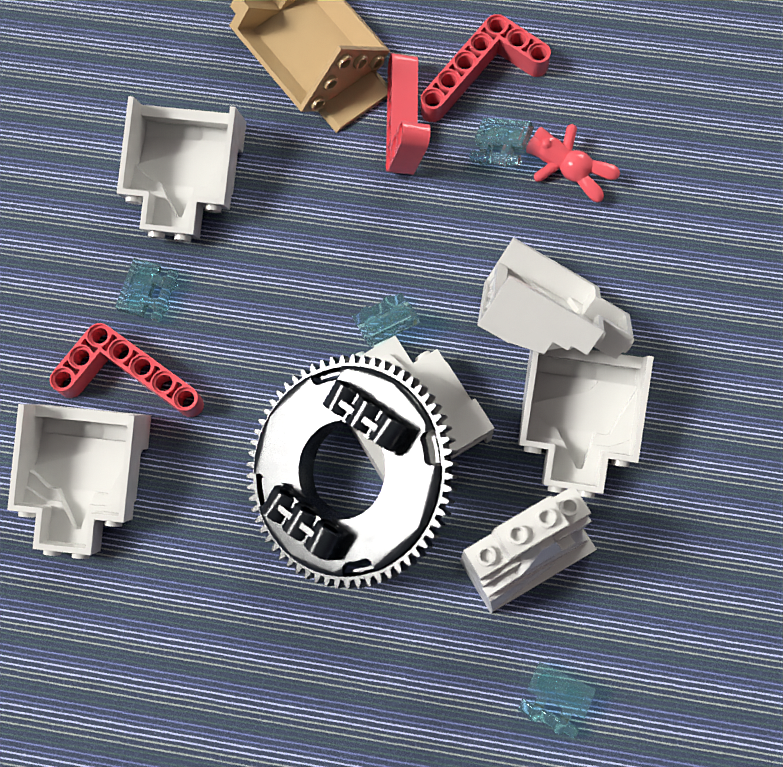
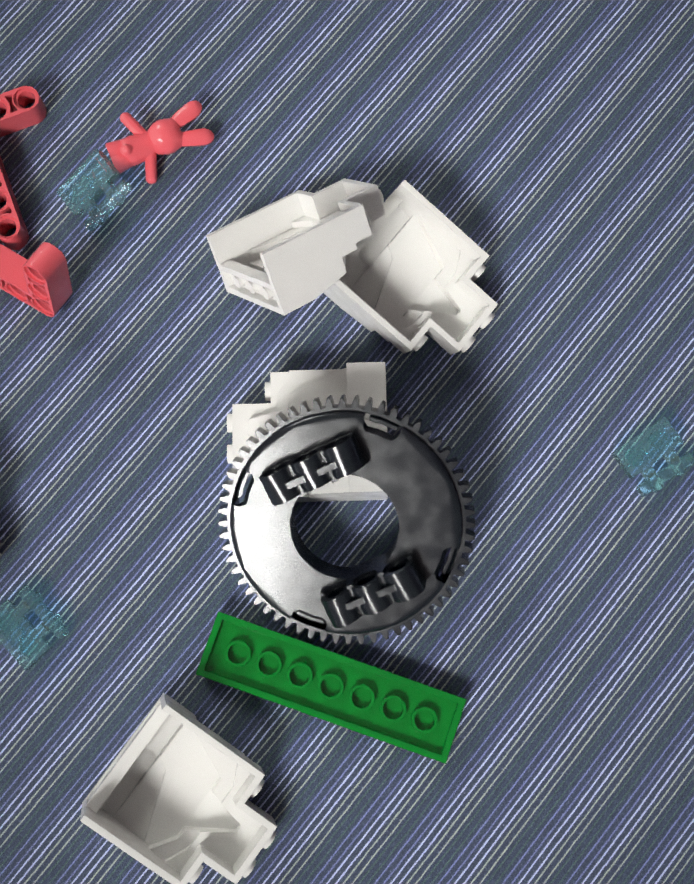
camera: 65 degrees left, 5 degrees up
coral beam [49,323,204,417] -> none
clear light blue plate [352,293,420,347] -> none
white panel [460,485,597,613] -> none
none -> green plate [196,611,466,764]

